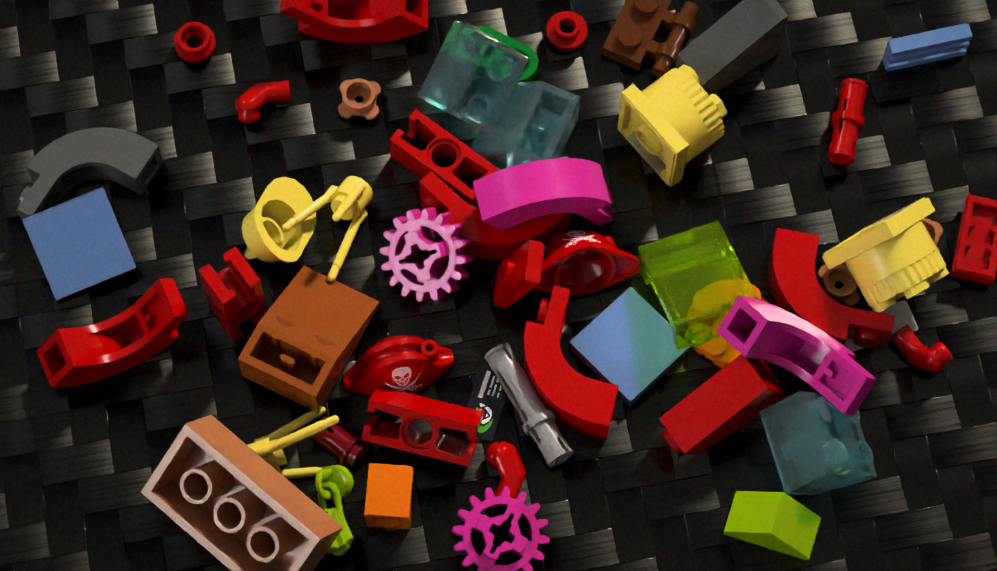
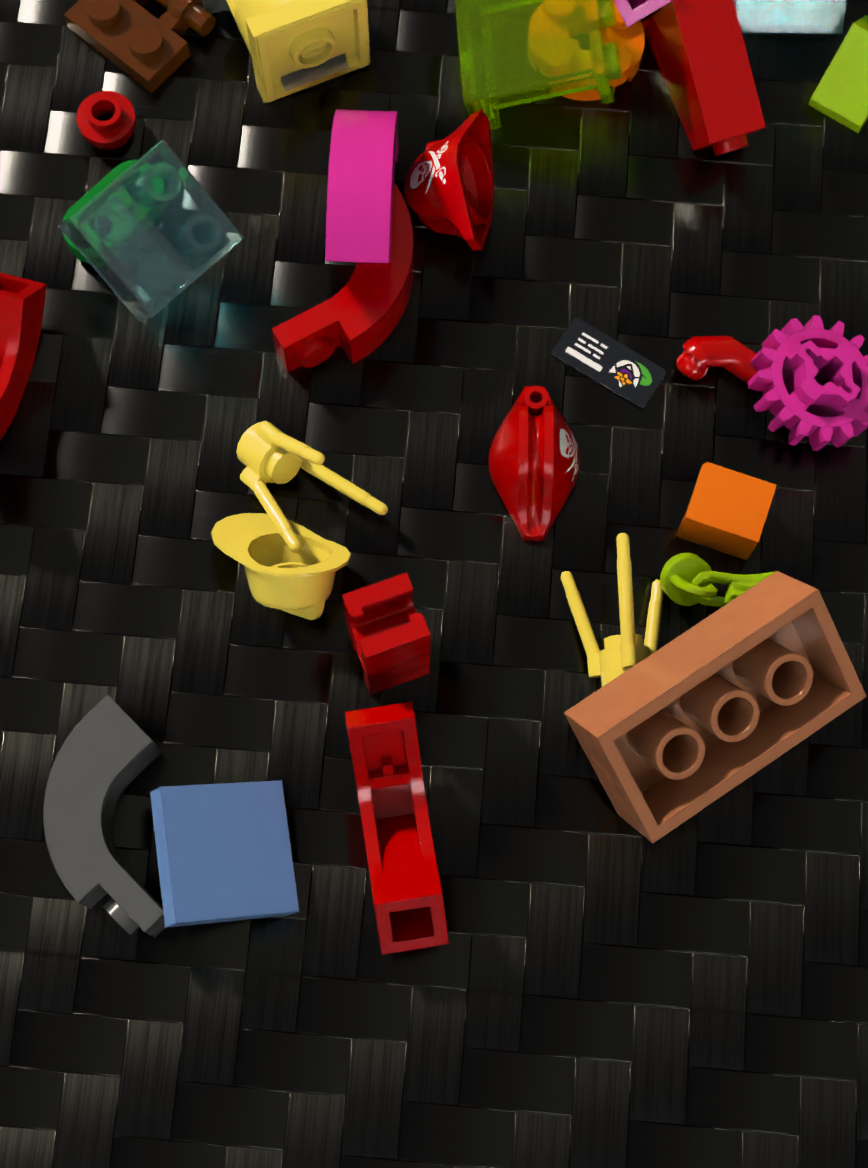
camera: 75 degrees left, 5 degrees up
red arm [235,80,291,123] -> none
dark orange slope [238,266,380,413] -> none
dark red pin [310,417,369,468] -> none
nougat plate [338,78,381,120] -> none
red piece [361,386,484,467] -> none
dark pink gear [379,207,473,302] -> none
red piece [389,109,499,208] -> none
clear light blue slope [470,81,580,170] -> none
light grey pin [484,343,573,467] -> none
red plate [493,240,545,309] -> none
red arch [523,285,619,439] -> none
medium blue tile [569,286,692,407] -> none

